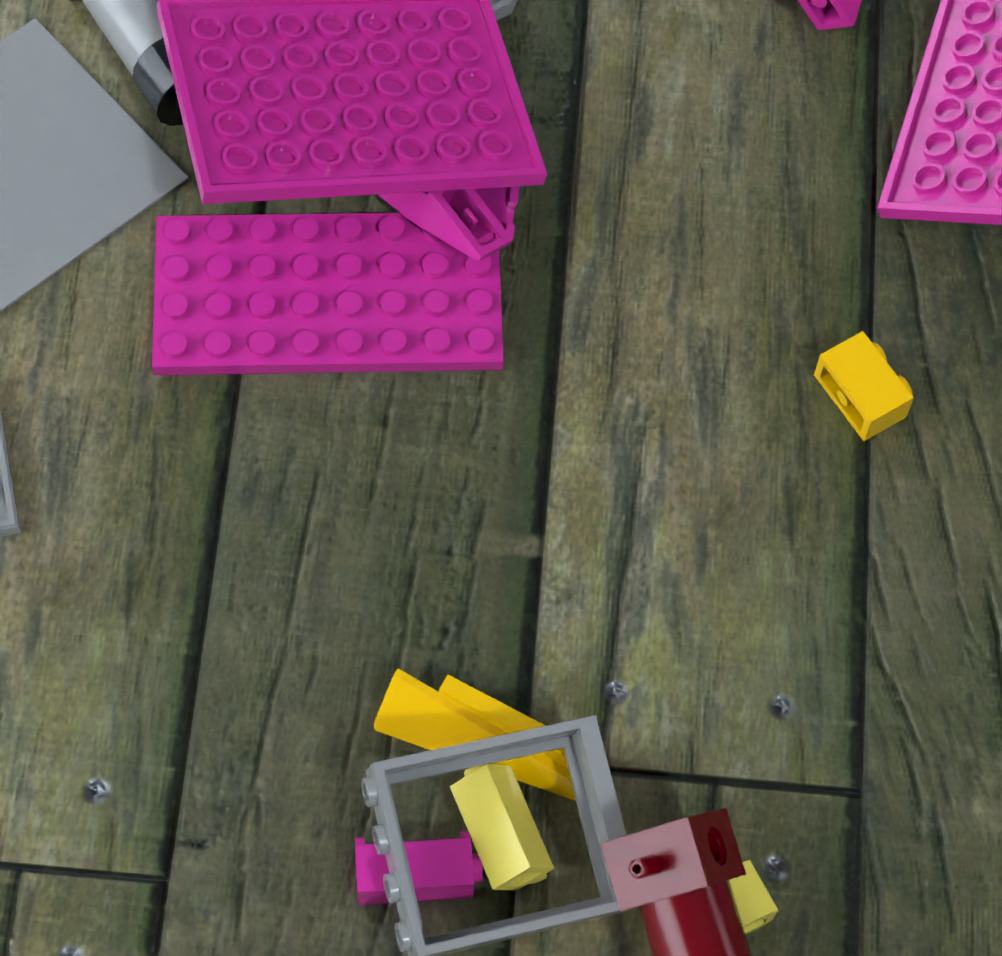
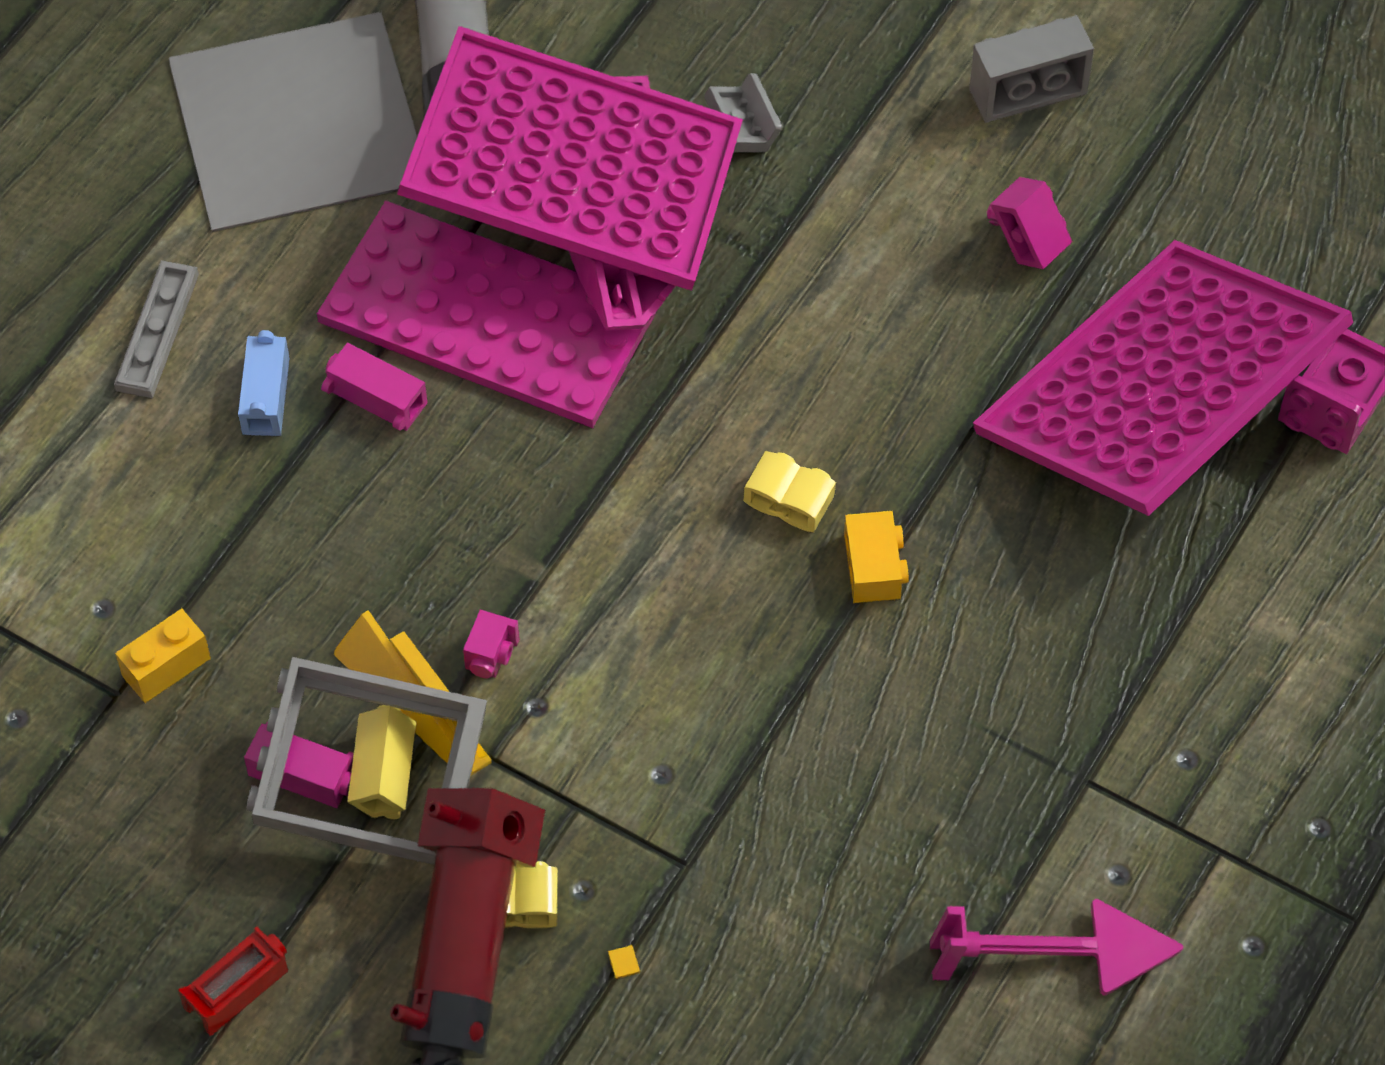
camera: 30 degrees right, 5 degrees down
none -> yellow brick [115,608,211,703]
none -> light blue brick [238,330,289,436]
none -> dark pink brick [321,342,428,431]
none -> dark pink brick [463,610,520,678]
none -> yellow window [608,945,640,979]
none -> light yellow brick [743,451,836,533]

